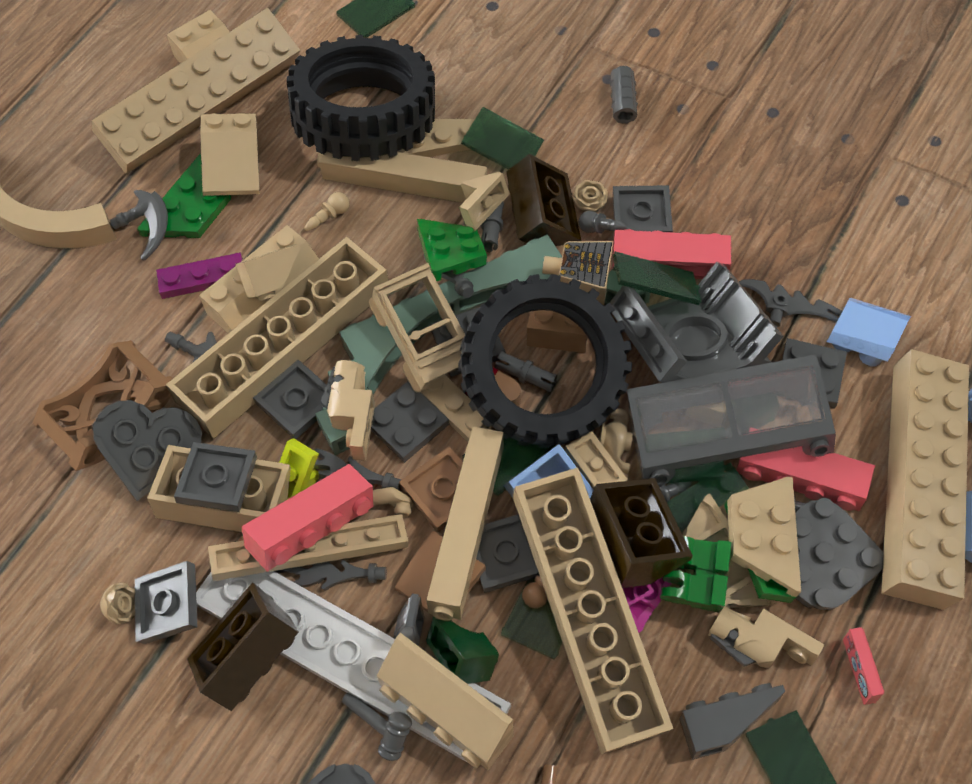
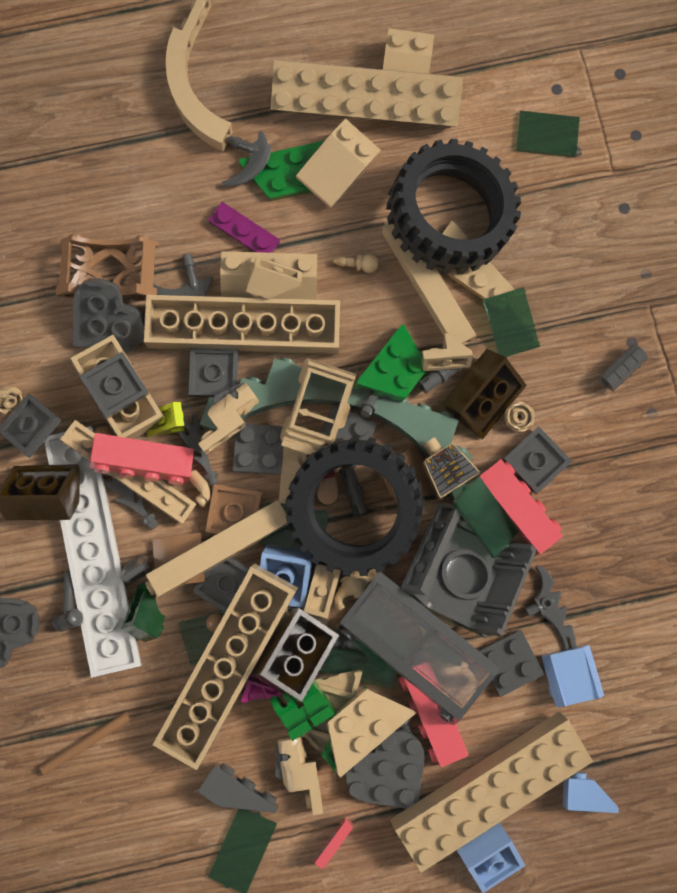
camera: 40 degrees right, 20 degrees up
tan slope [377,633,514,770] -> none
dark grey bar [578,210,627,233] -> none

